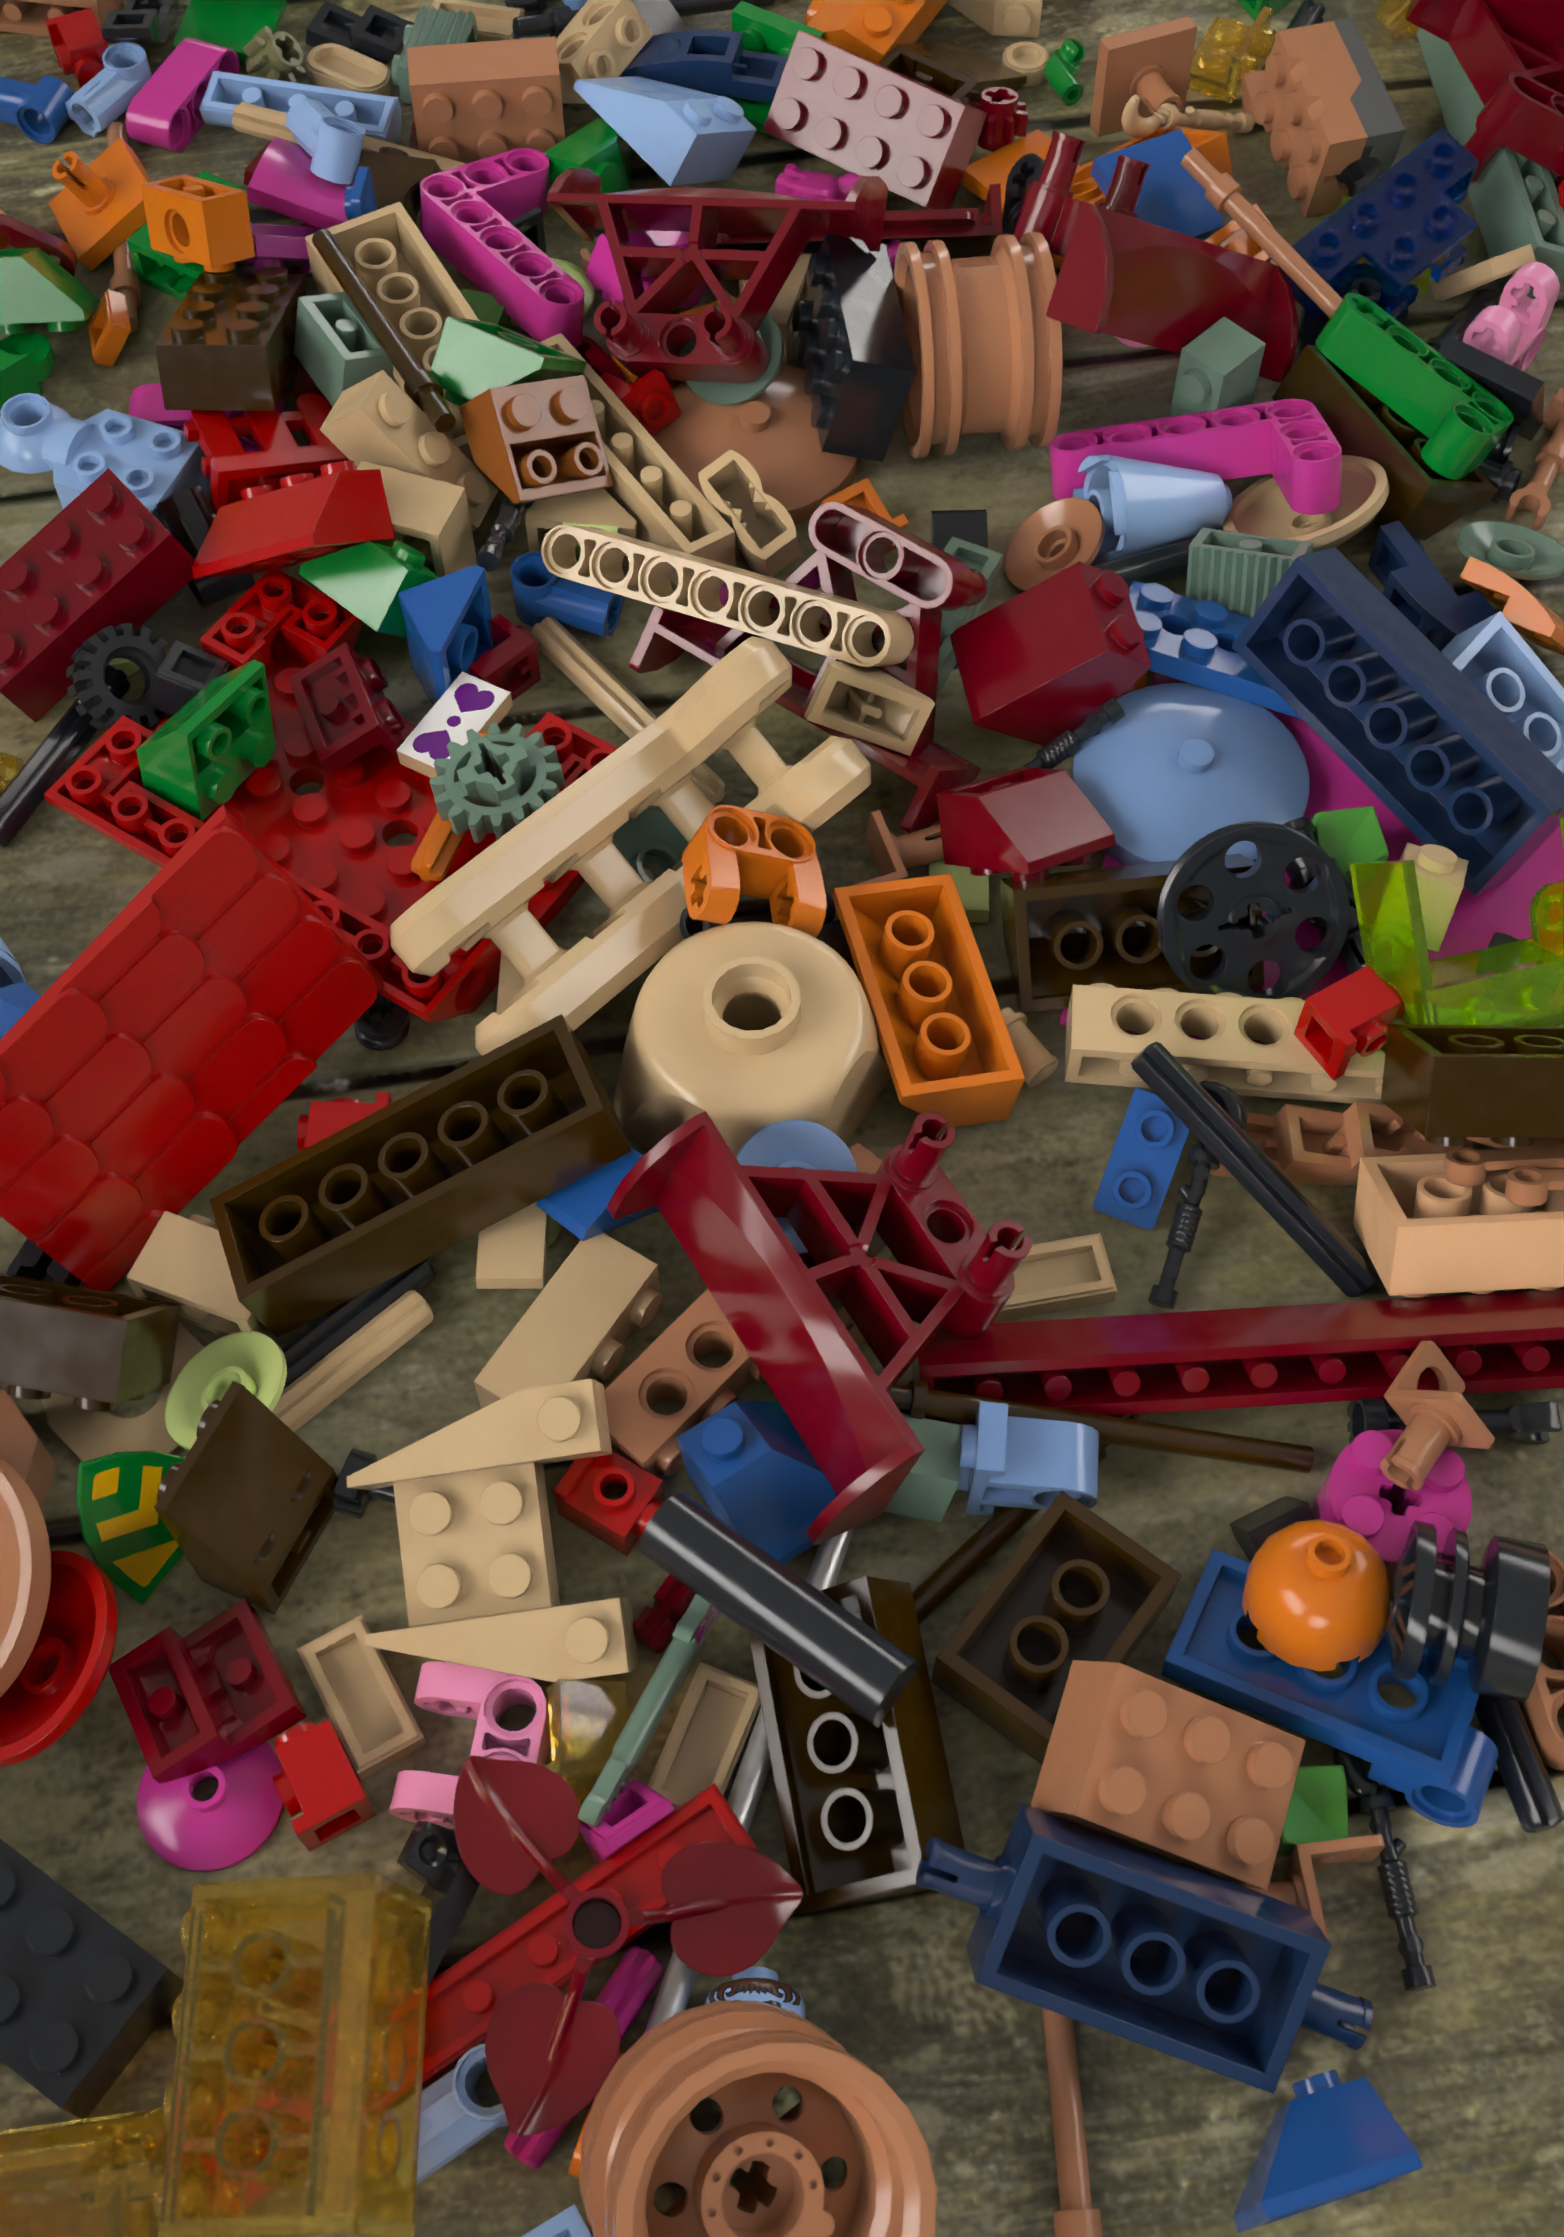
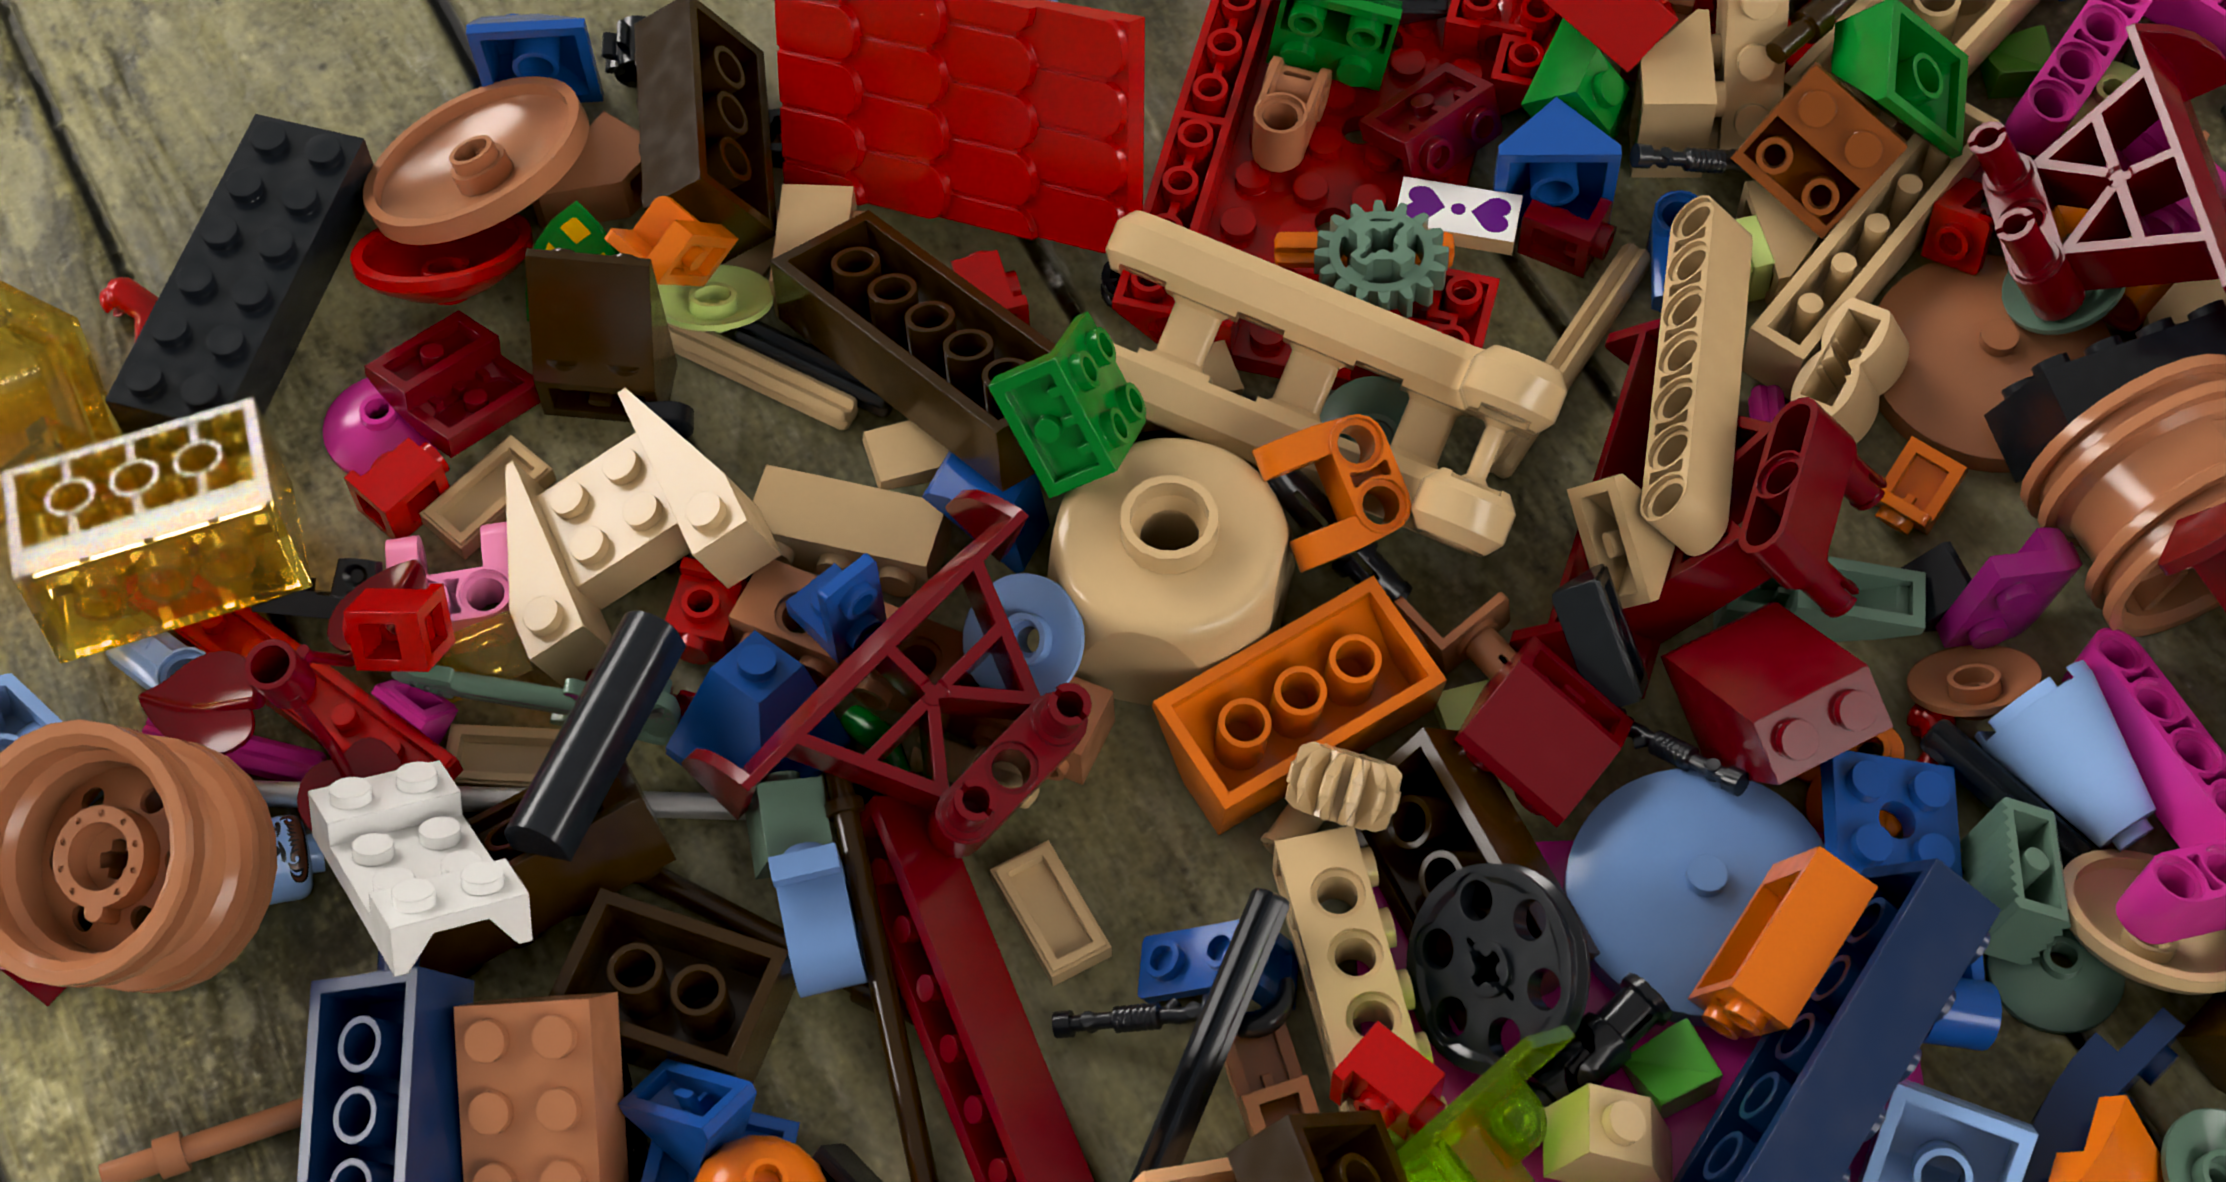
camera: 75 degrees right, 0 degrees up
none -> white piece [308,760,532,977]
none -> red brick [343,583,456,672]
none -> orange panel [604,196,739,287]
none -> blue slope [618,1058,757,1178]
none -> blue bracket [785,553,887,664]
none -> green bracket [988,312,1146,498]
none -> nougat piece [1252,56,1332,172]
none -> tan gear [1285,741,1403,832]
none -> black slope [1552,564,1649,708]
none -> orange window [1688,846,1878,1040]
none -> magenta slope [1935,527,2083,649]

